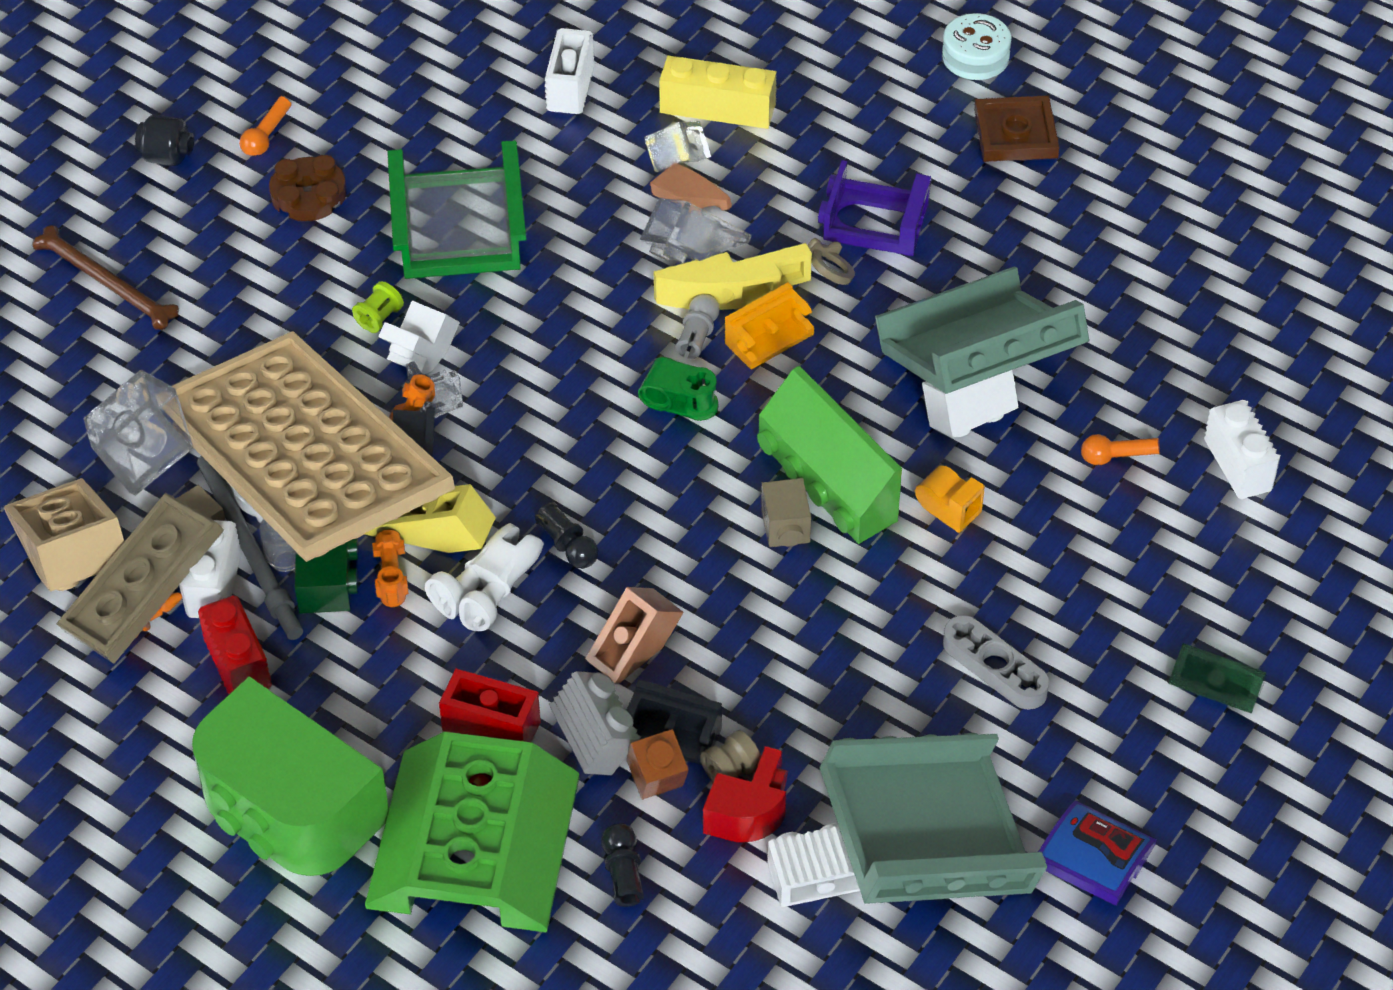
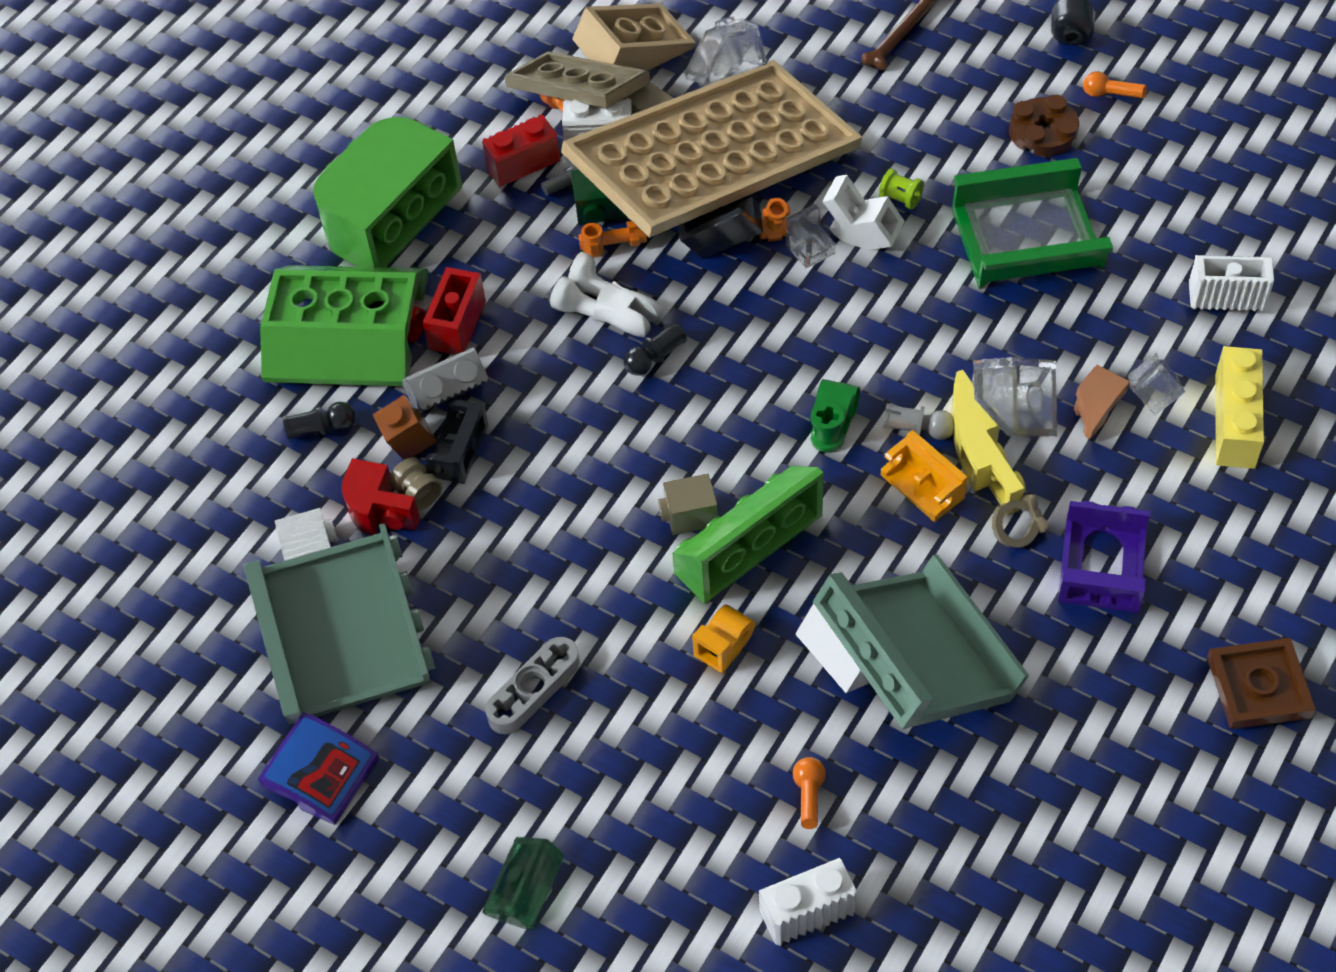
camera: 90 degrees right, 5 degrees up
light yellow slope [364,484,496,553] -> none
nougat slope [585,587,684,683] -> none

